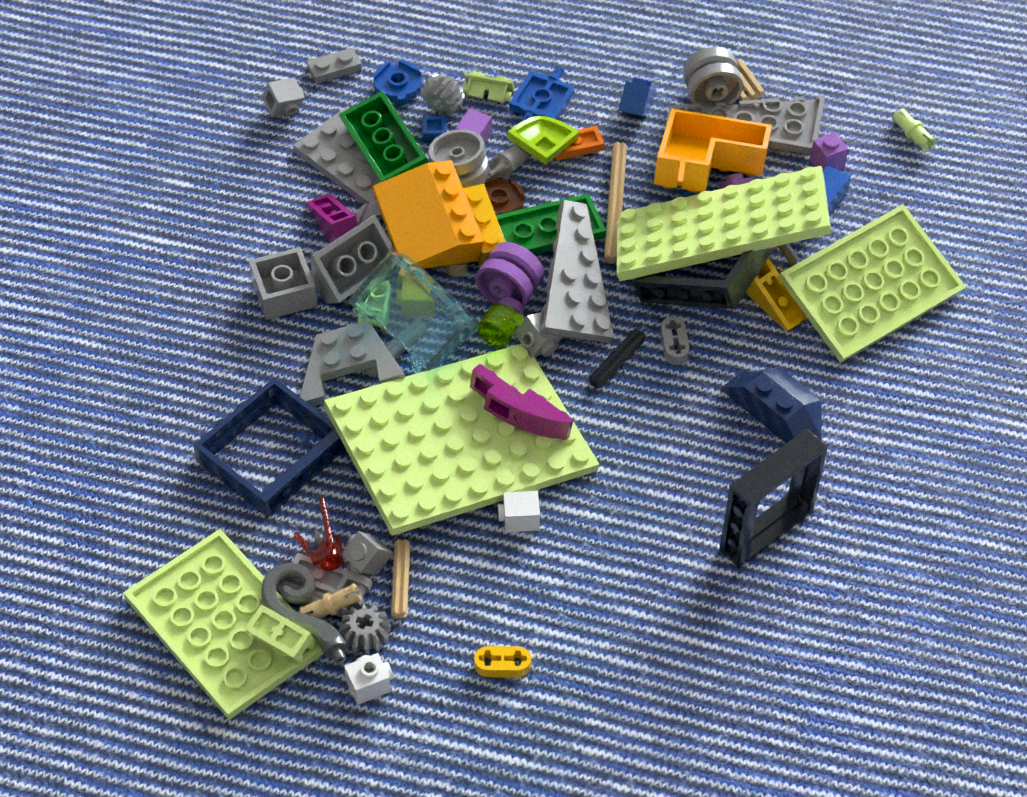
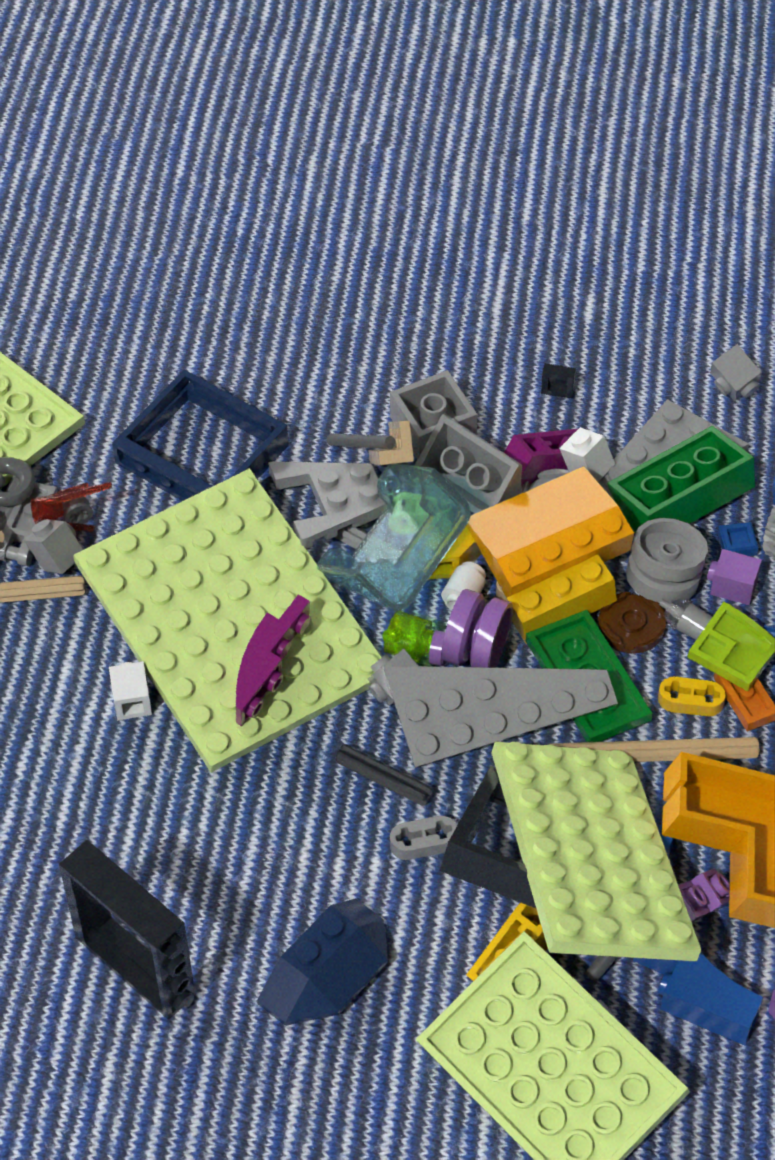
camera: 85 degrees right, 0 degrees up
none -> dark grey bar [327,433,396,449]
none -> tan fence [368,421,414,465]
none -> white brick [441,561,486,610]
none -> black plate [541,363,576,399]
none -> white brick [559,427,615,482]
none -> yellow beam [658,677,726,716]

